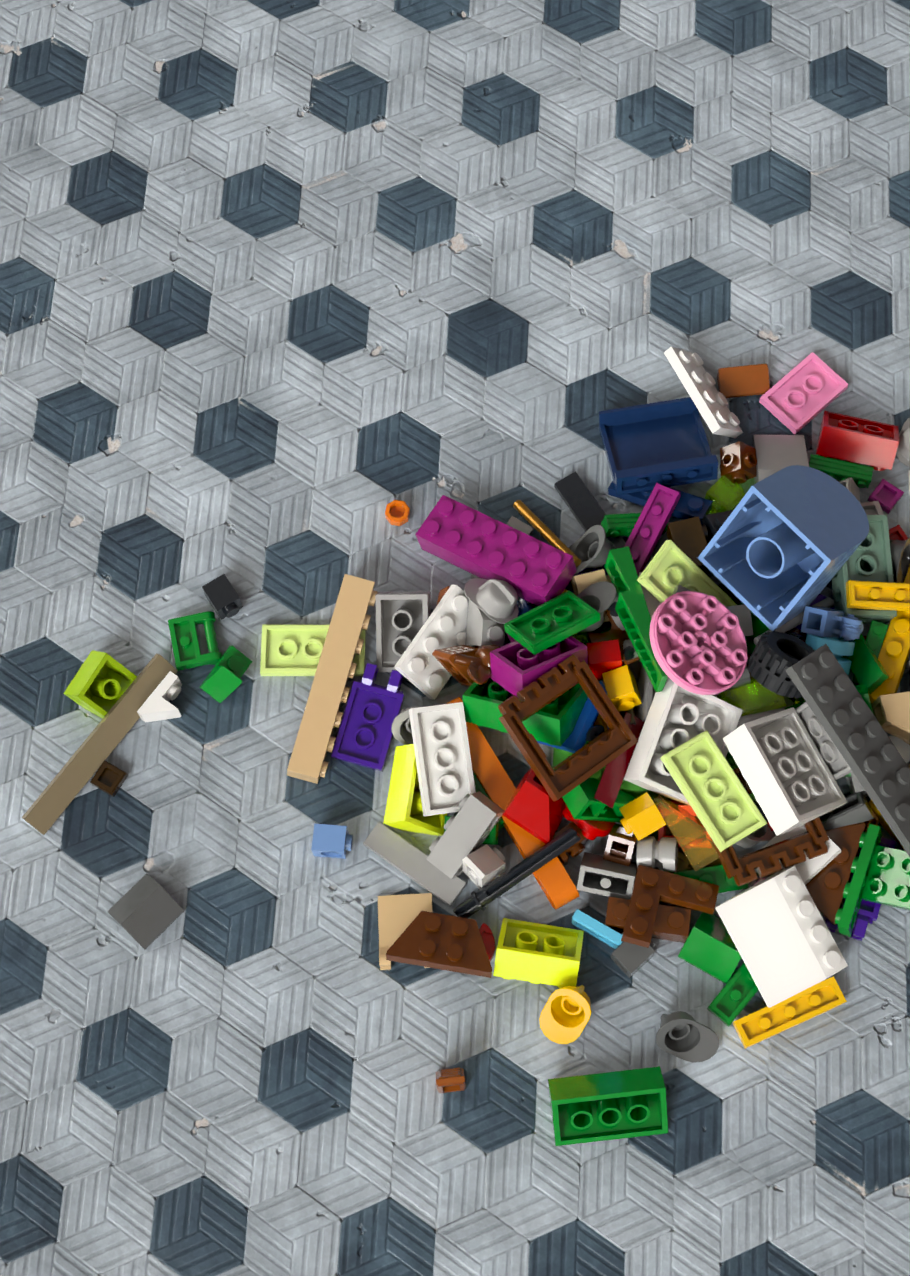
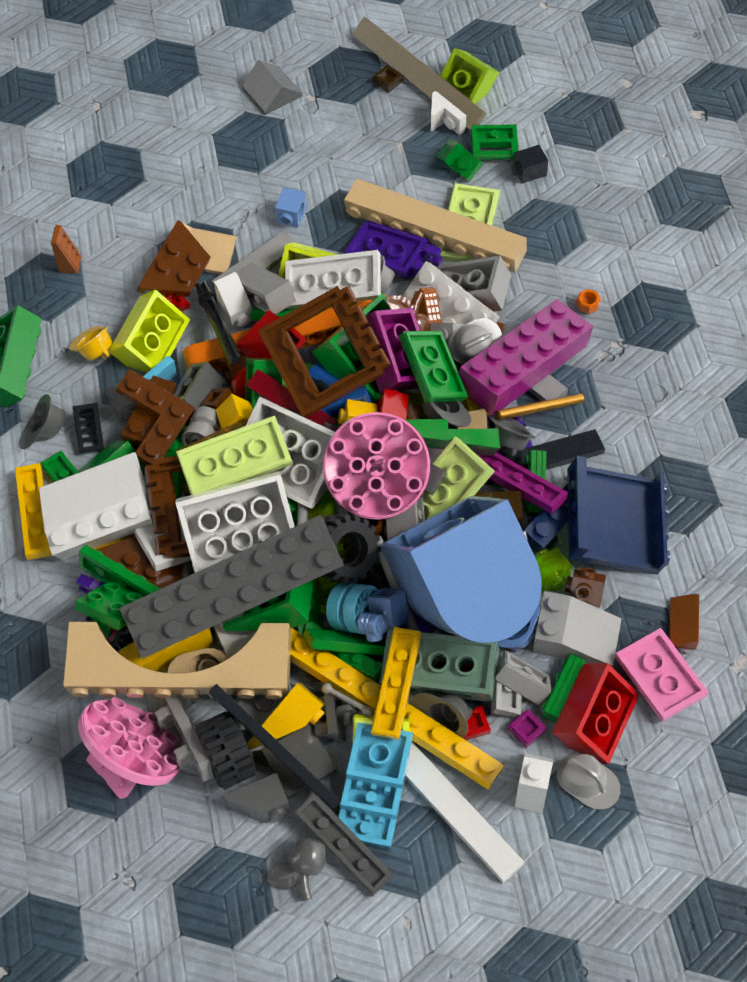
camera: 100 degrees right, 10 degrees down
white plate [664,347,743,438] -> none
none -> black slope [72,403,104,455]

